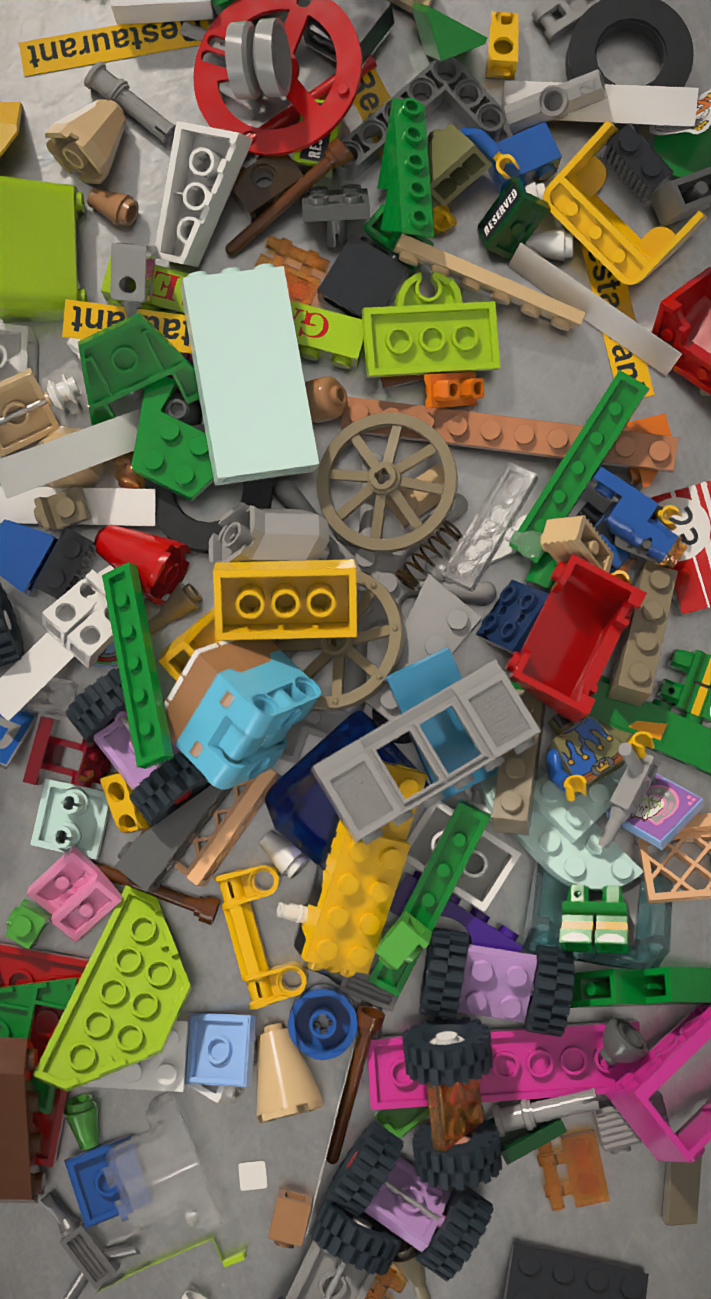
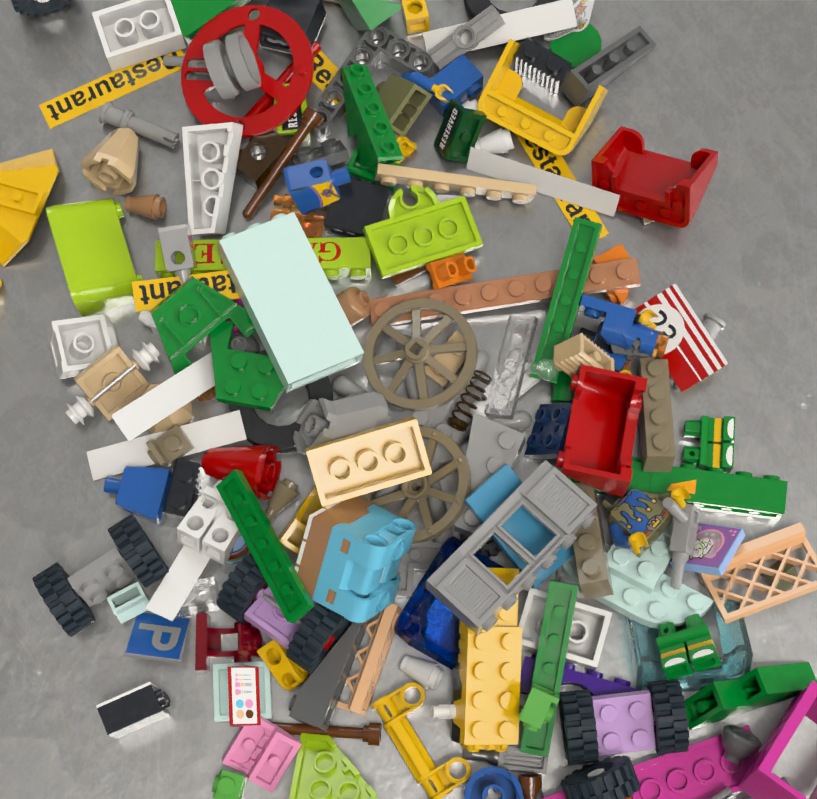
camera: 10 degrees left, 10 degrees down
clear orange plate [115,464,145,489] -> none
none -> slope [228,666,261,727]
none -> blue torso [283,159,352,215]

